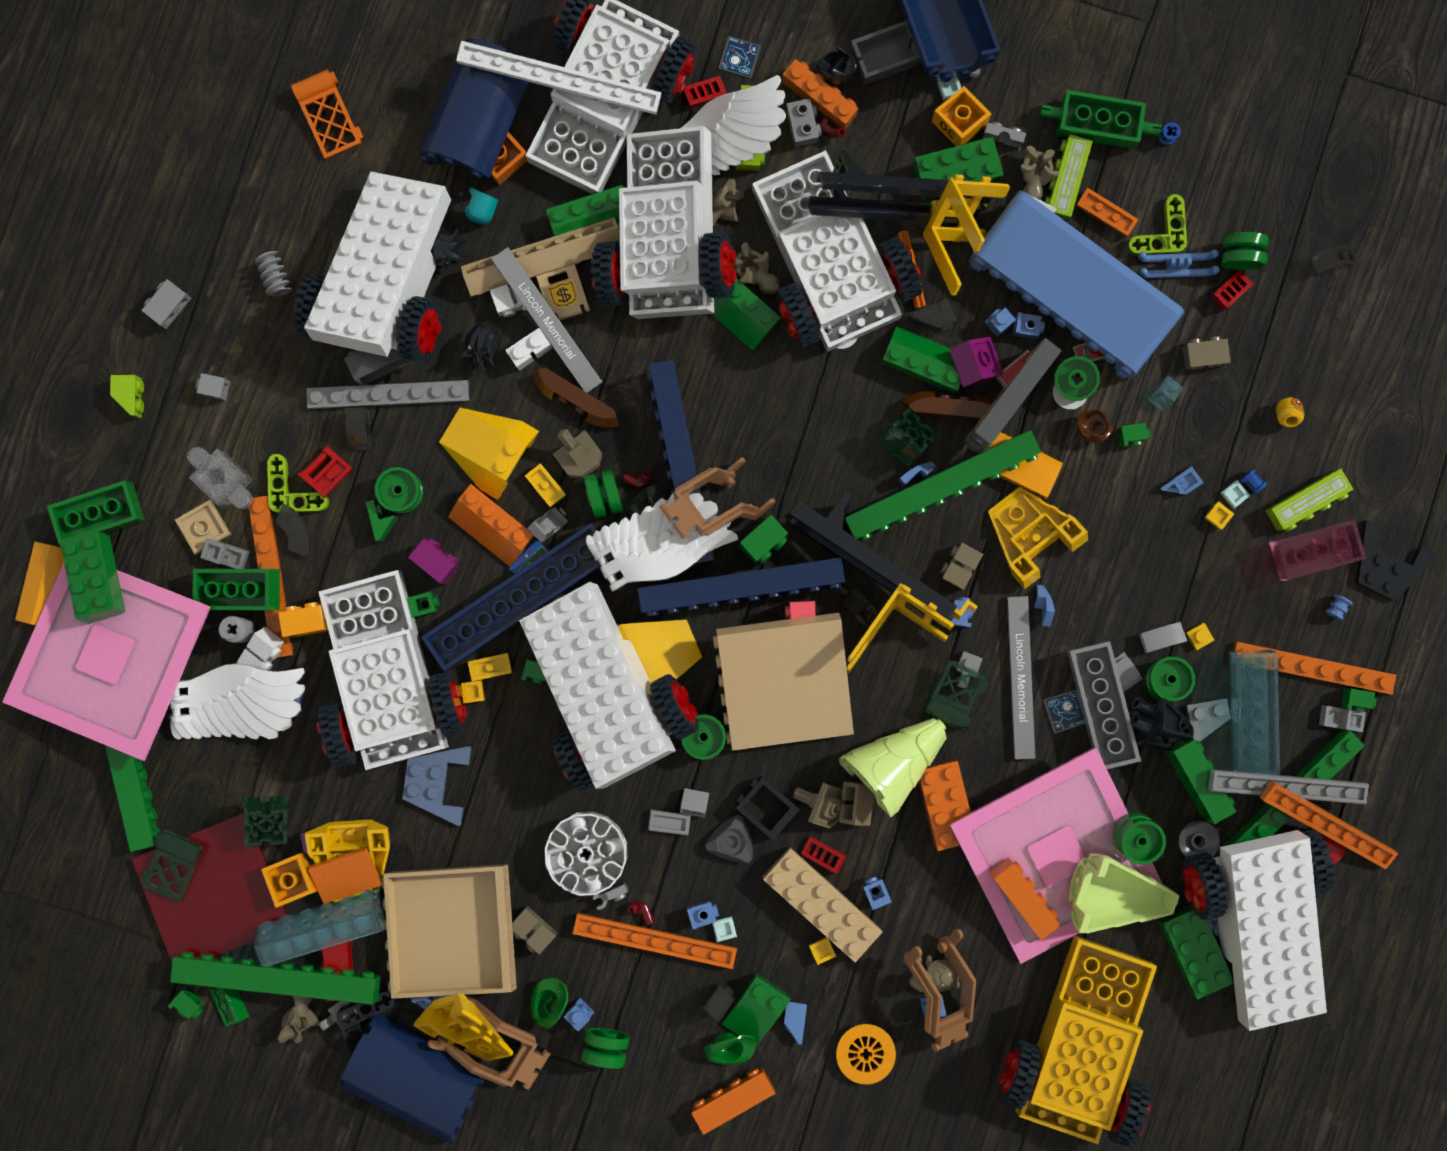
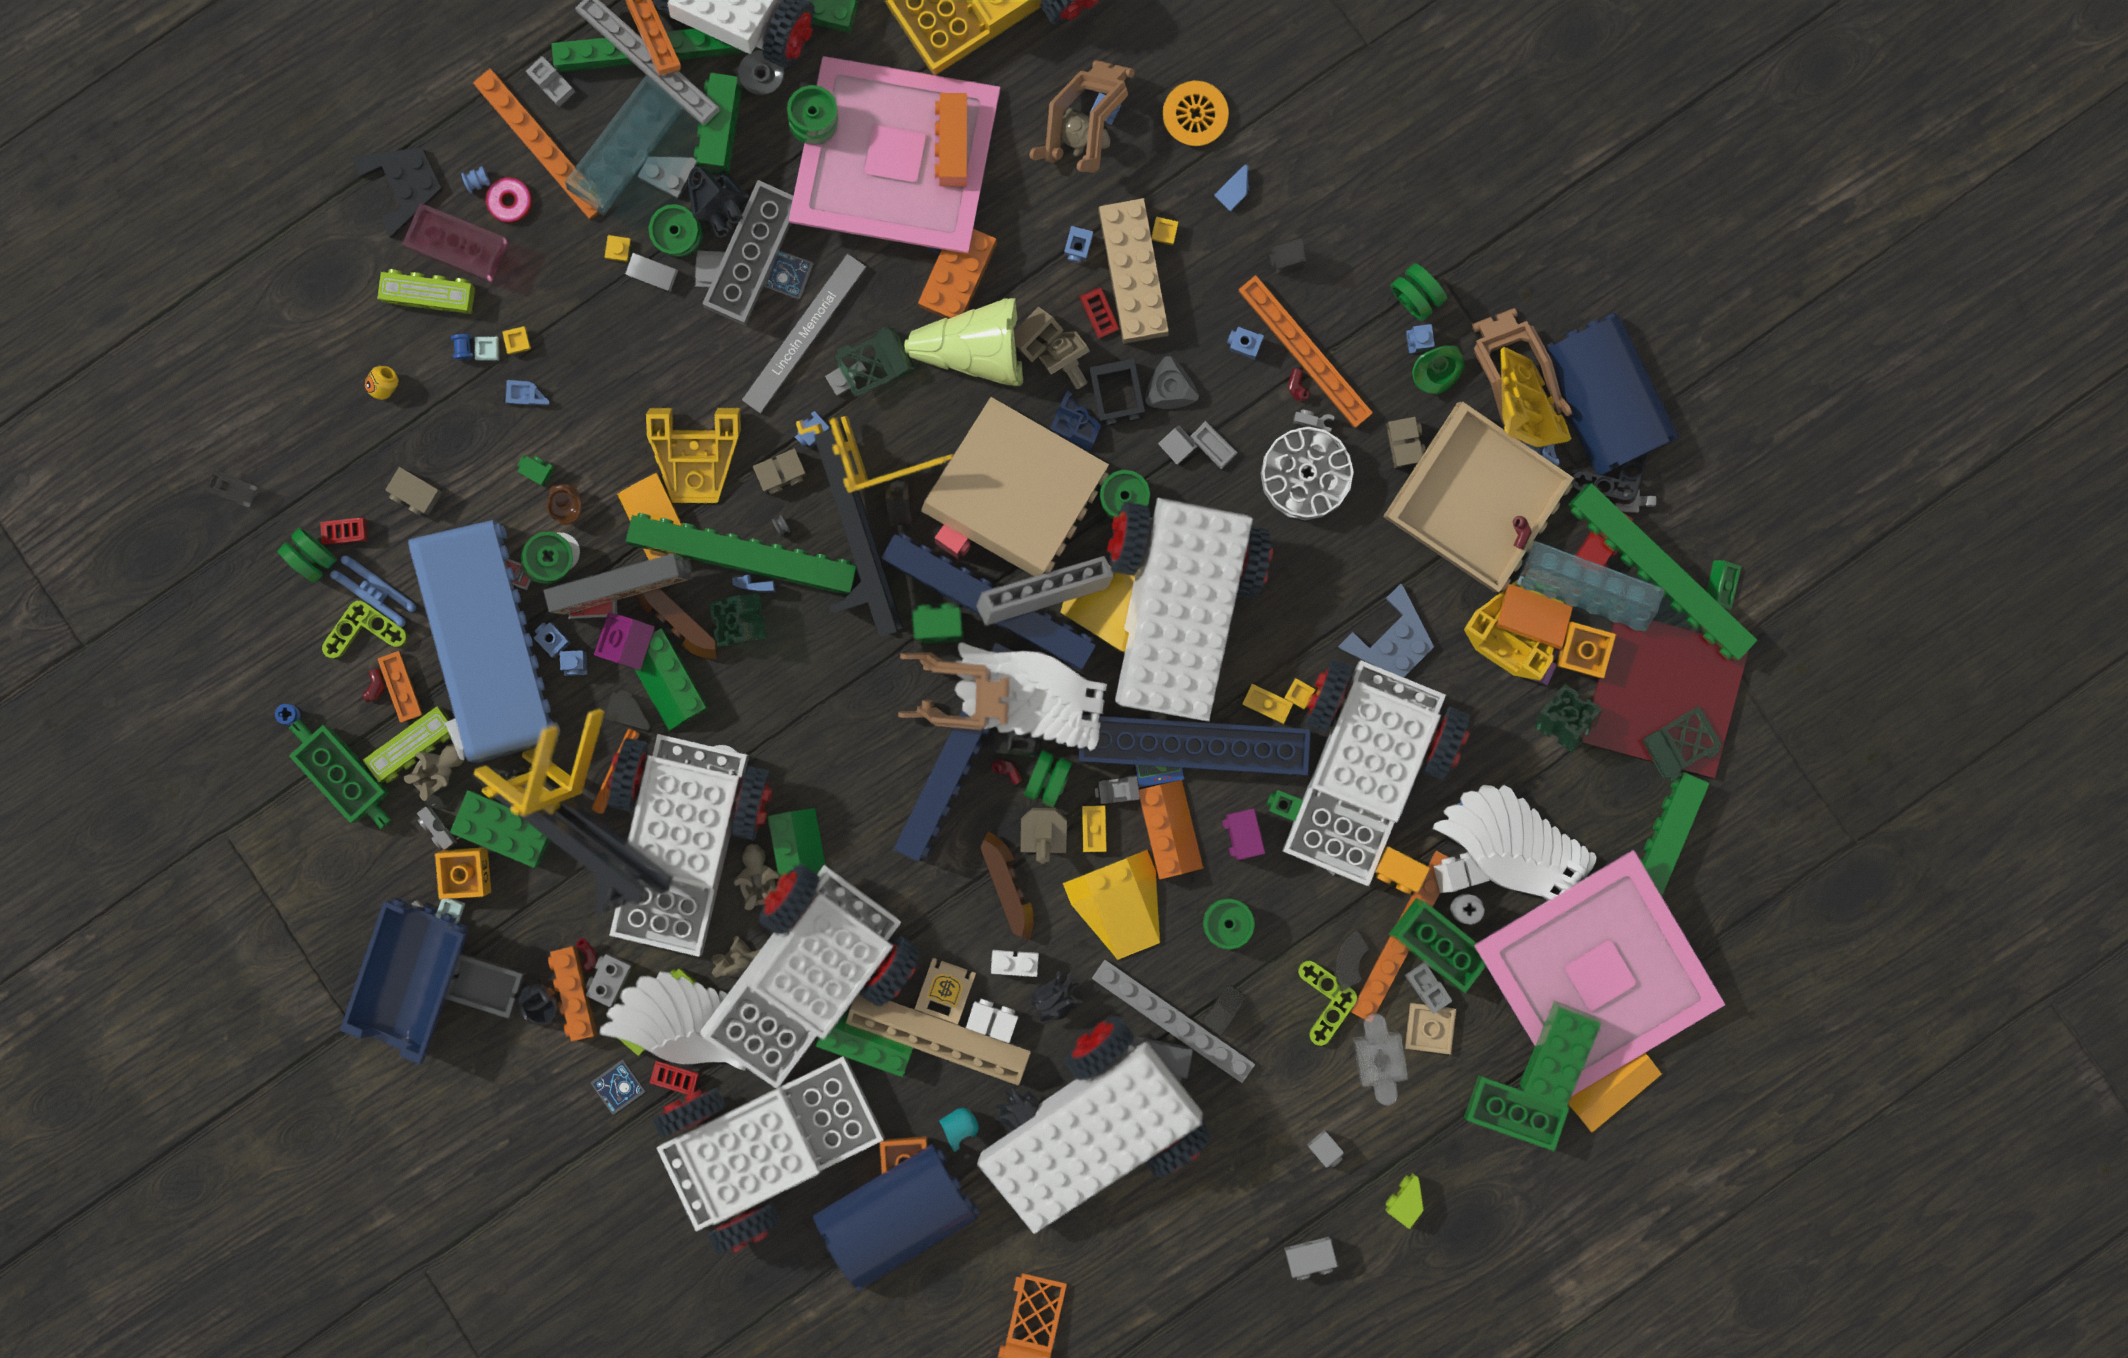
camera: 135 degrees left, 0 degrees up
green brick [168,987,205,1020] -> none
light grey piece [255,251,292,296] -> none
dark tan animal [278,996,320,1043] -> none
red plate [297,445,353,499] -> none
green slope [366,500,398,543] -> none
white plate [456,41,661,114] -> none
light grey tile [491,247,602,393] -> none
green brick [522,660,546,684] -> none
orange brick [691,1067,775,1135] -> none
green hat [704,1032,756,1066] -> none
light aqua tile [712,916,737,942] -> none
green slope [722,973,791,1046] -> none
medium blue slope [1034,585,1055,627] -> none
yellowish green cone [1069,853,1179,933] -> none
clear light blue bracket [1148,375,1184,412] -> none
green brick [1341,688,1376,712] -> none
none -> dark red arm [363,668,385,702]
none -> tile [486,177,532,223]
none -> dark grey bush [772,514,791,537]
none -> light grey brick [976,556,1114,625]
none -> dark blue slope [1049,391,1101,452]
none -> dark red arm [1513,516,1532,550]

